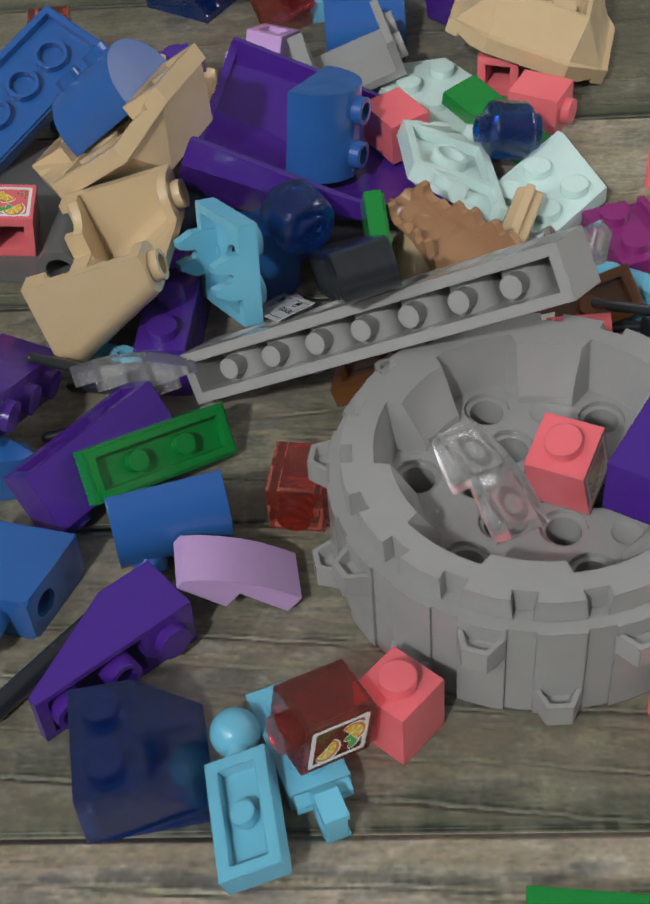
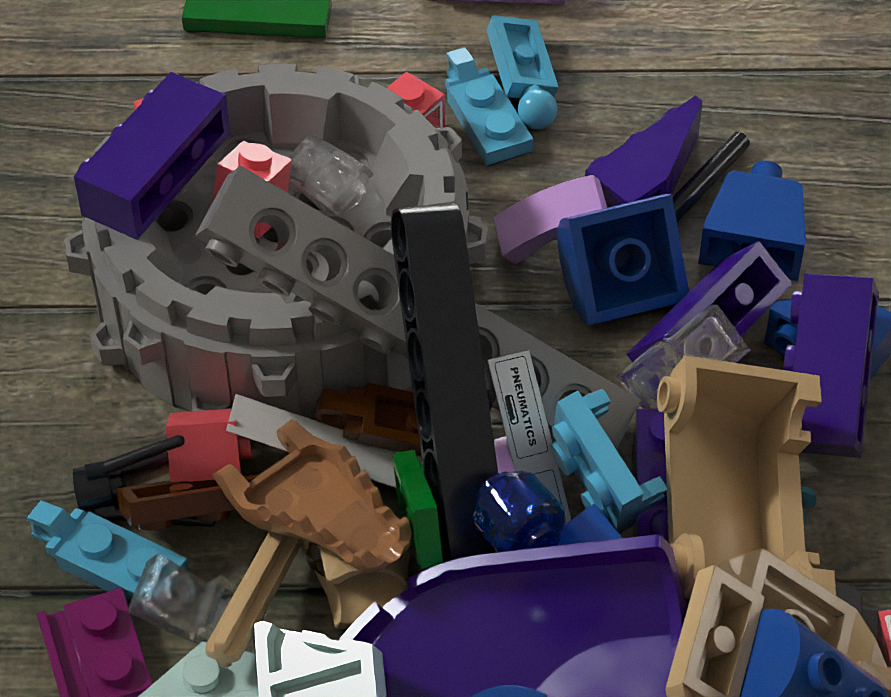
camera: 175 degrees right, 5 degrees up
clear blue slope [67,679,211,844] -> none
green tile [73,401,238,506] -> none
clear red brick [265,441,329,532] -> none
clear red brick [266,659,377,776] -> none

